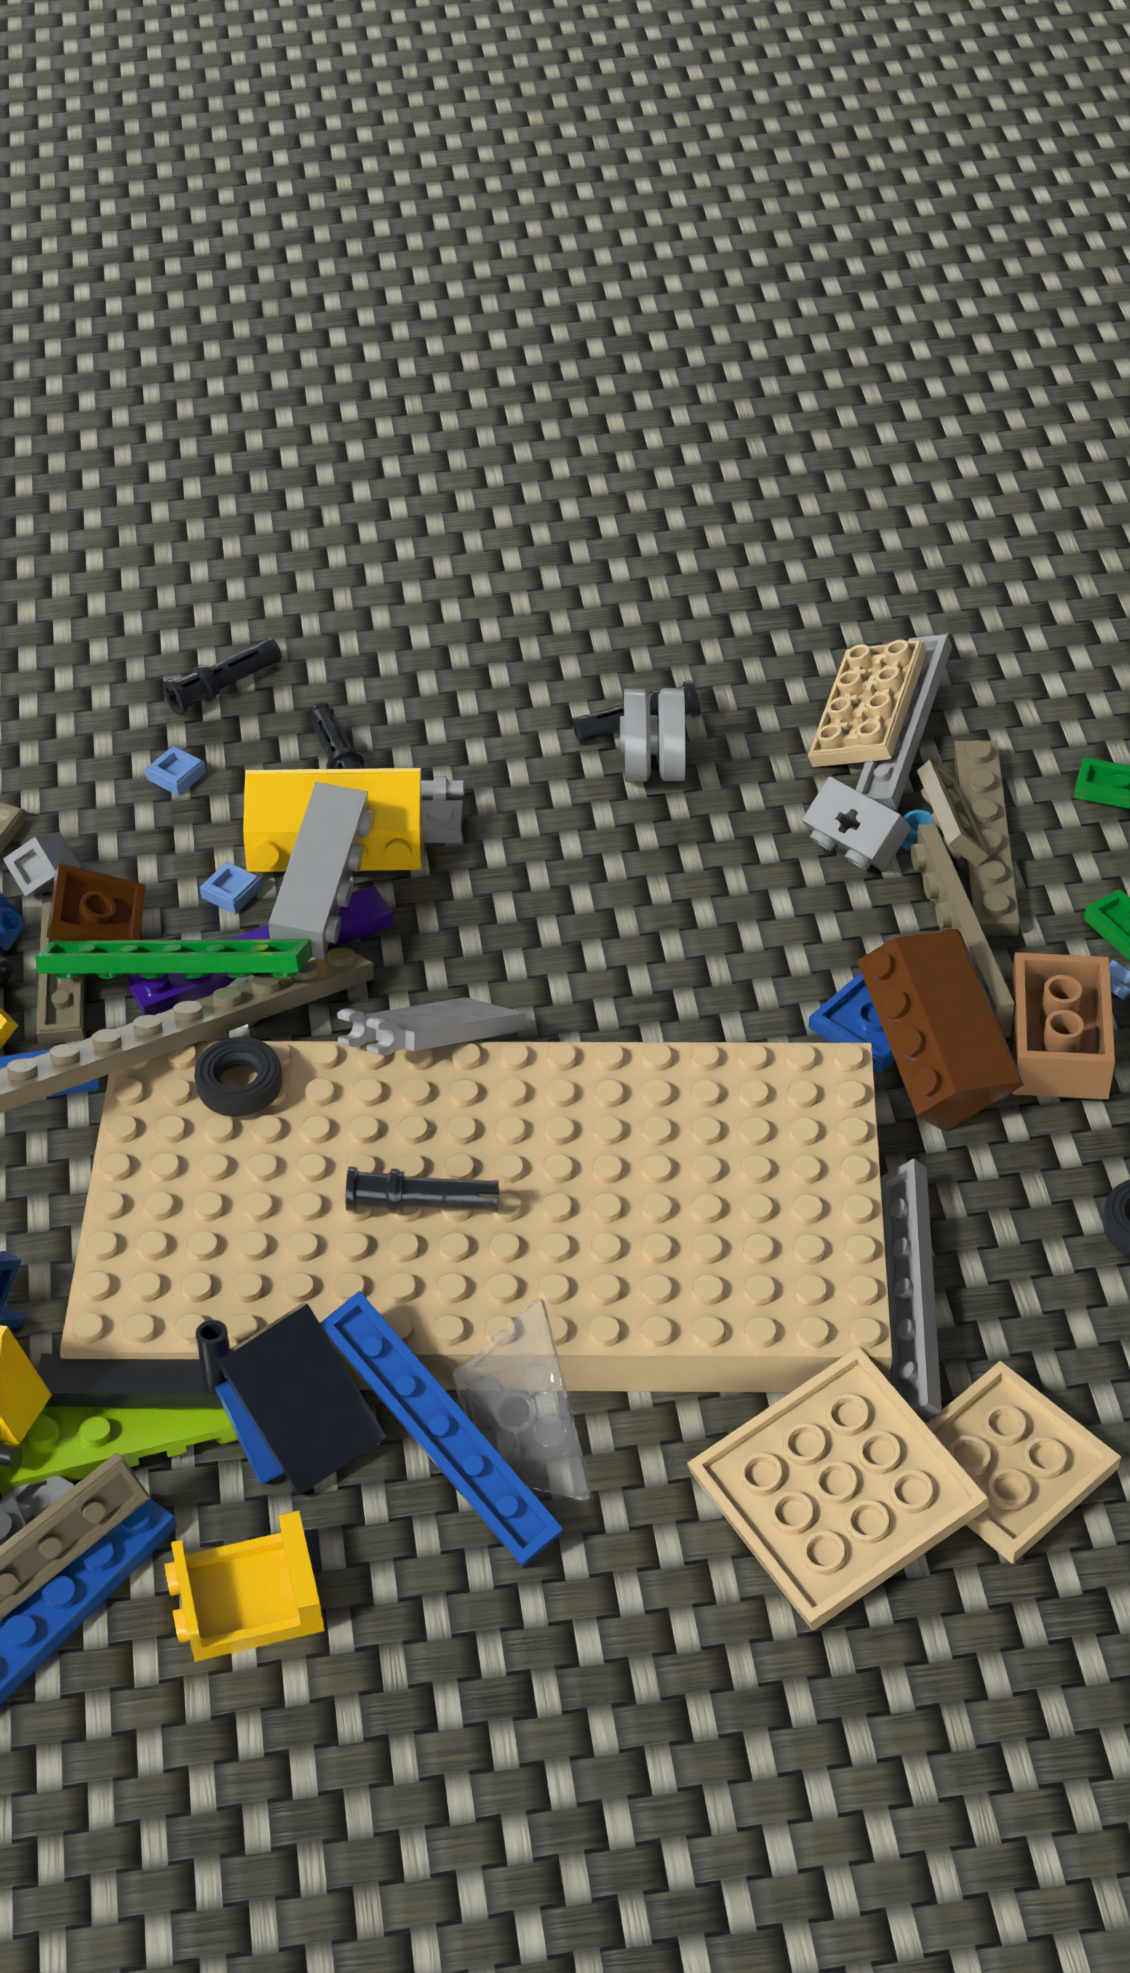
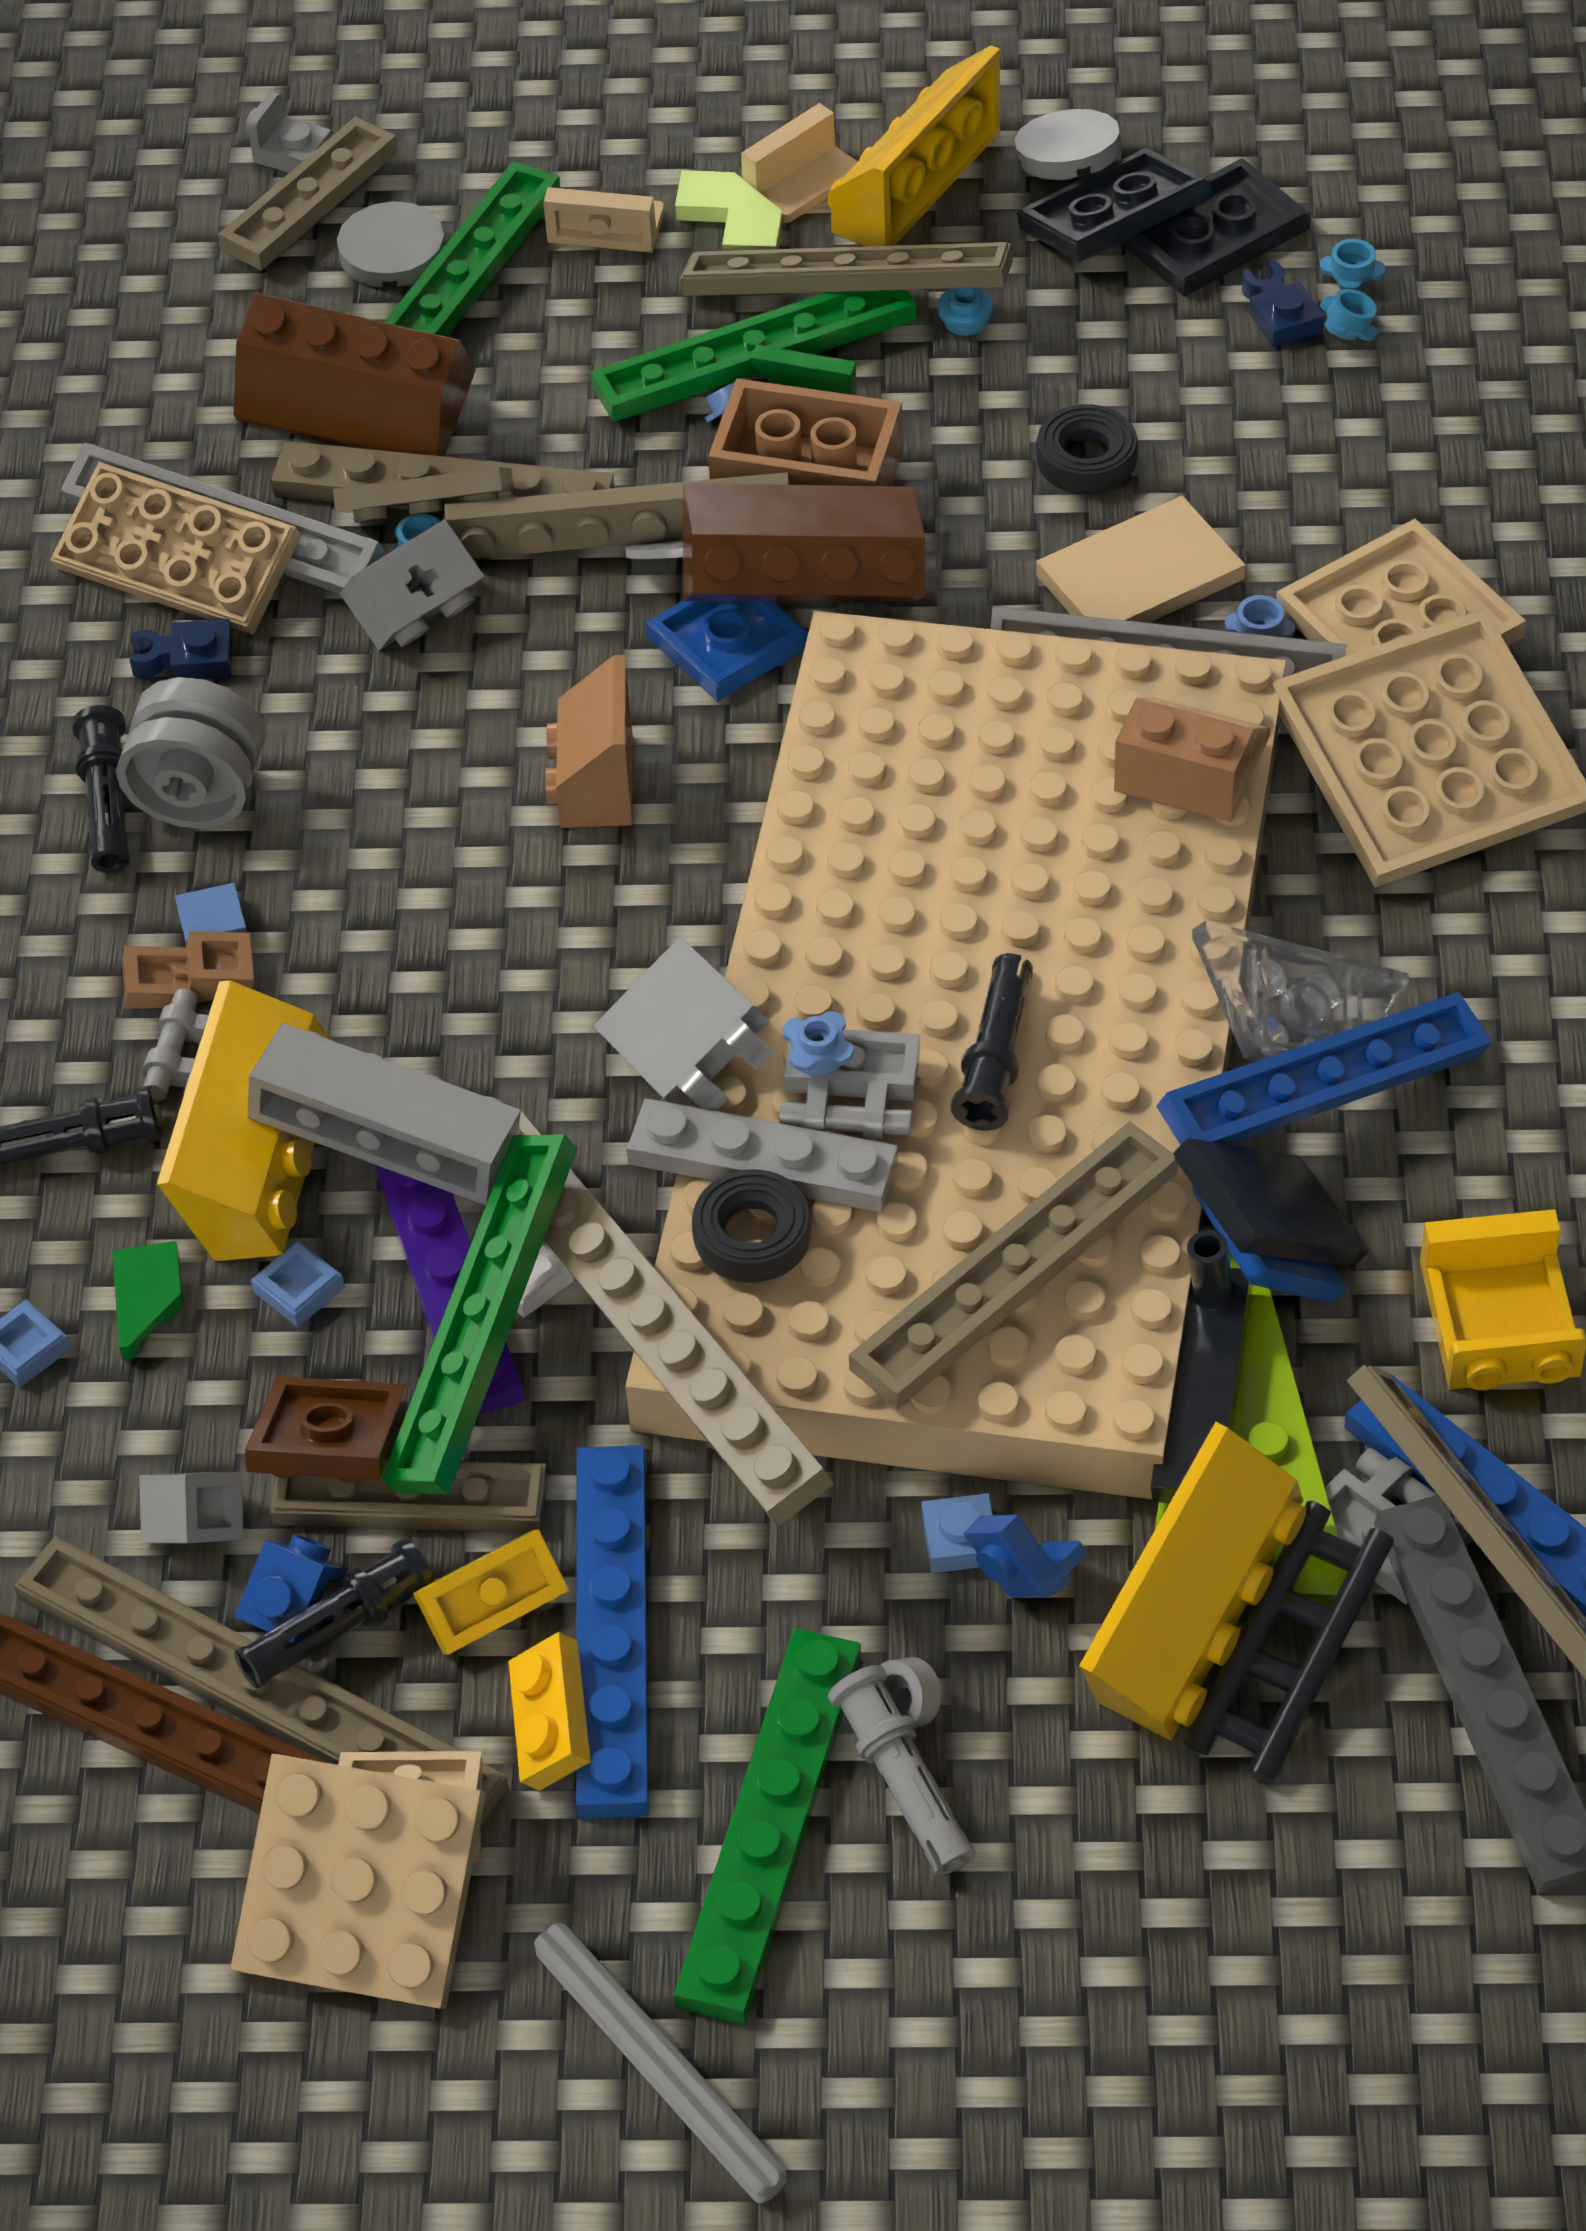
camera: 80 degrees left, 5 degrees up
none -> green tile [112,1241,184,1360]
none -> medium nougat slope [122,931,254,1009]
none -> dark blue plate [129,619,233,679]
none -> medium blue tile [175,883,247,944]
none -> reddish brown slope [234,292,476,457]
none -> medium nougat slope [545,655,633,828]
none -> light grey plate [627,1098,898,1213]
none -> light grey plate [779,1029,920,1141]
none -> medium blue plate [782,1011,854,1076]
none -> dark tan plate [849,1121,1178,1410]
none -> medium blue plate [921,1493,992,1573]
none -> tan tile [1036,496,1246,623]
none -> medium nougat slope [1114,697,1270,822]
none -> medium blue plate [1225,595,1295,638]

